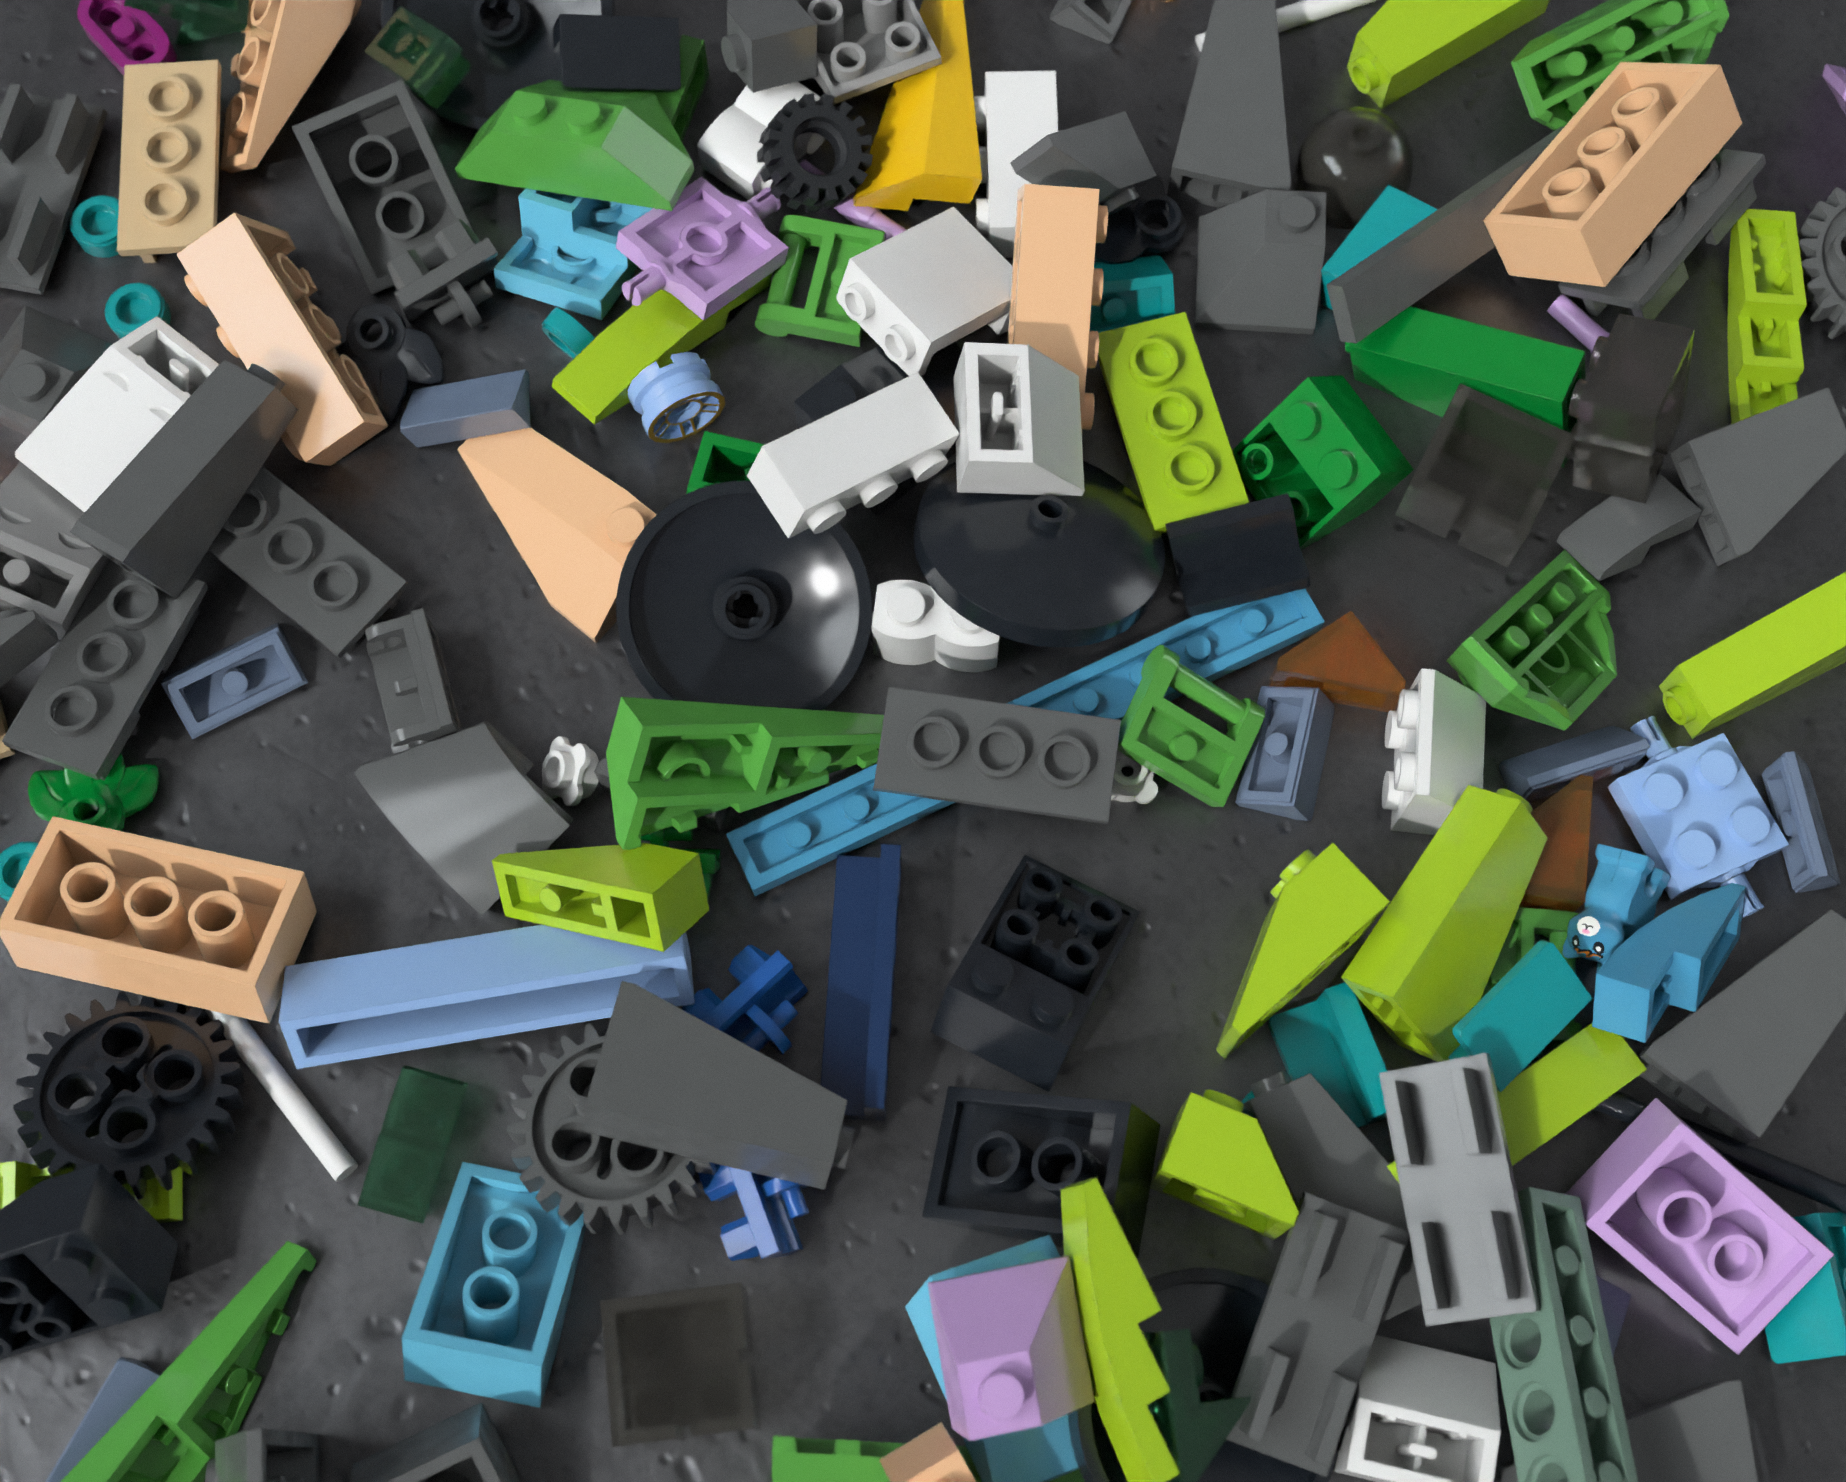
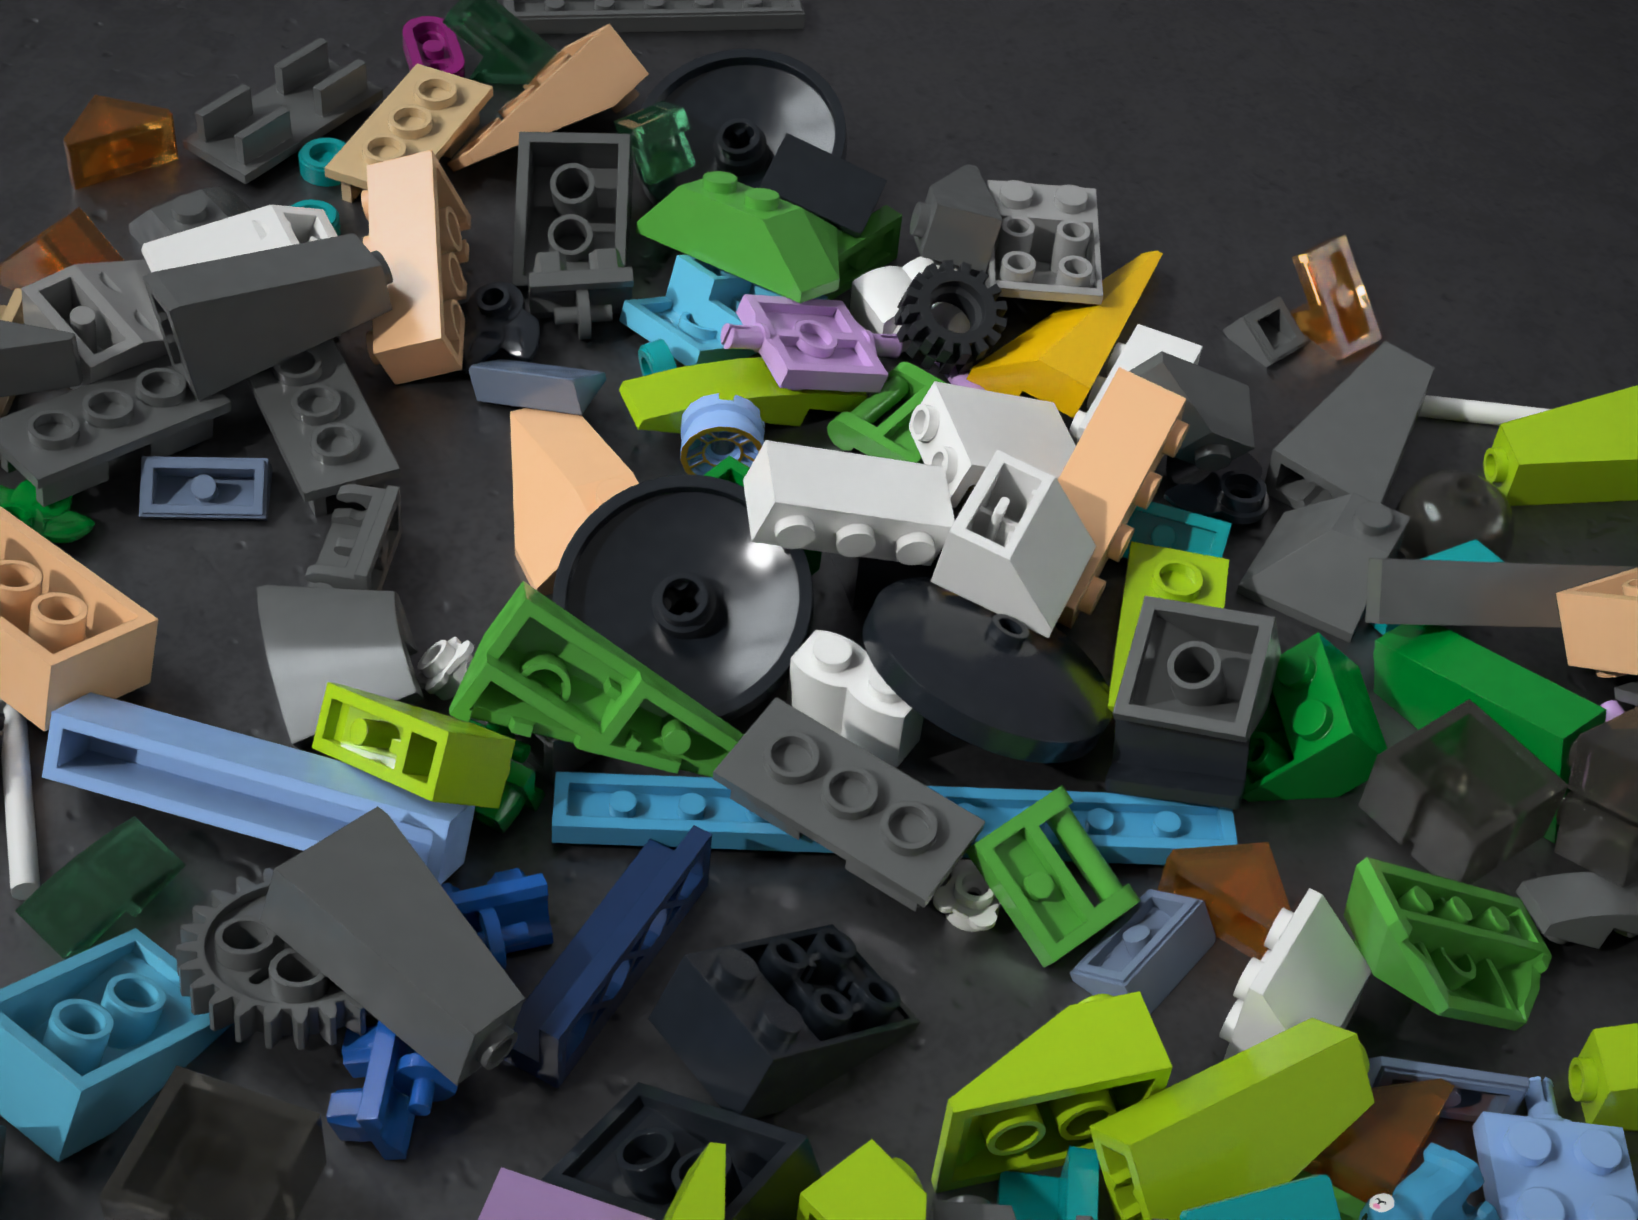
camera: 20 degrees right, 25 degrees down
none -> dark grey slope [1113,596,1281,743]

